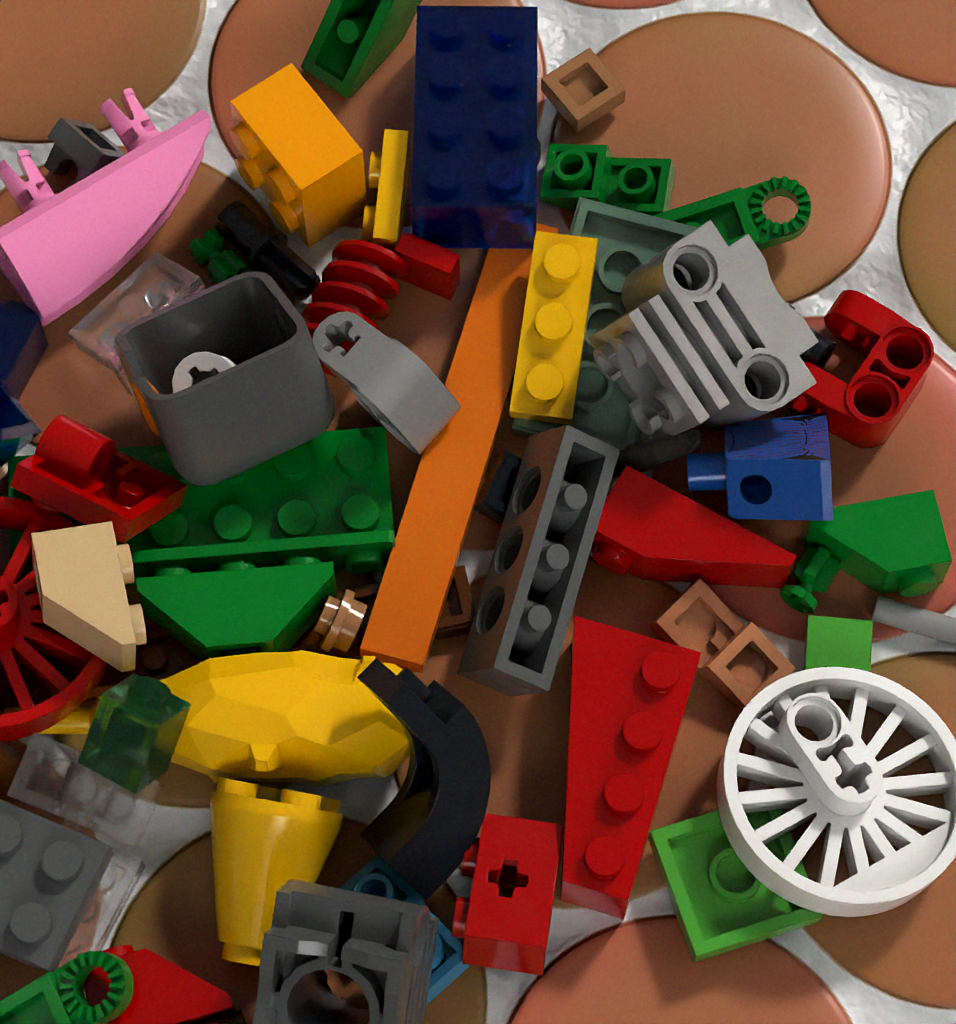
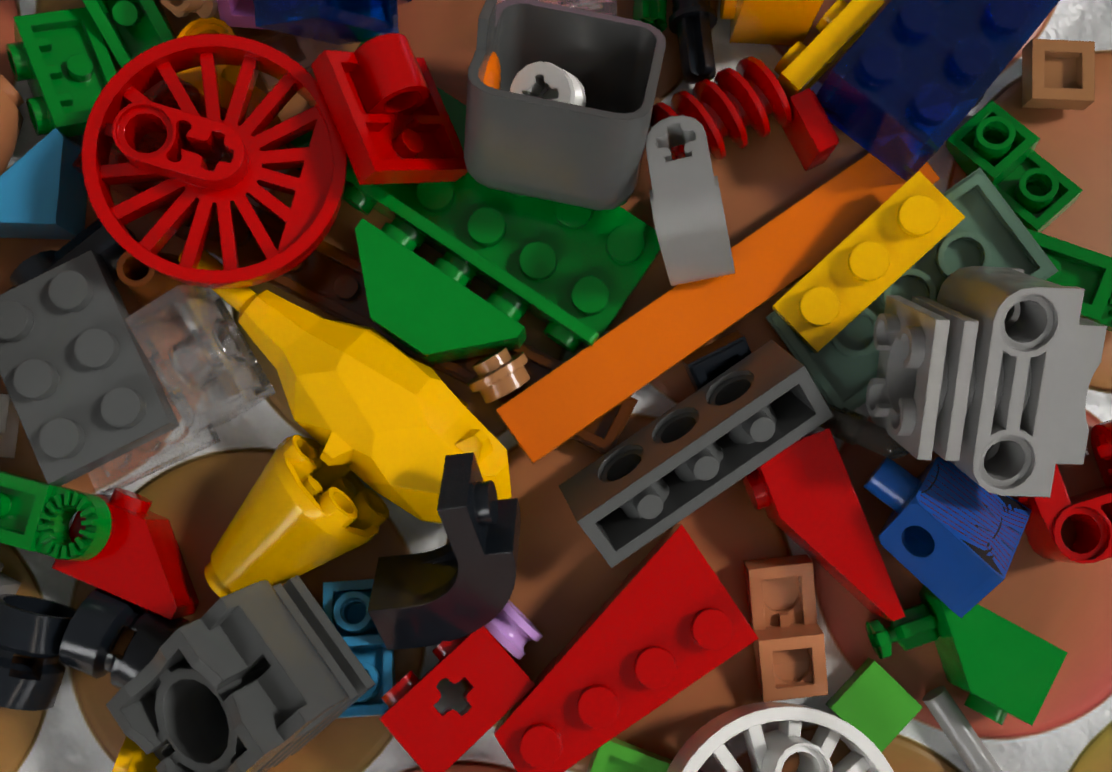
camera: 45 degrees right, 15 degrees up
tan slope [31,521,147,672] -> none
clear green brick [78,673,191,794] -> none
none -> lavender bush [484,600,543,660]

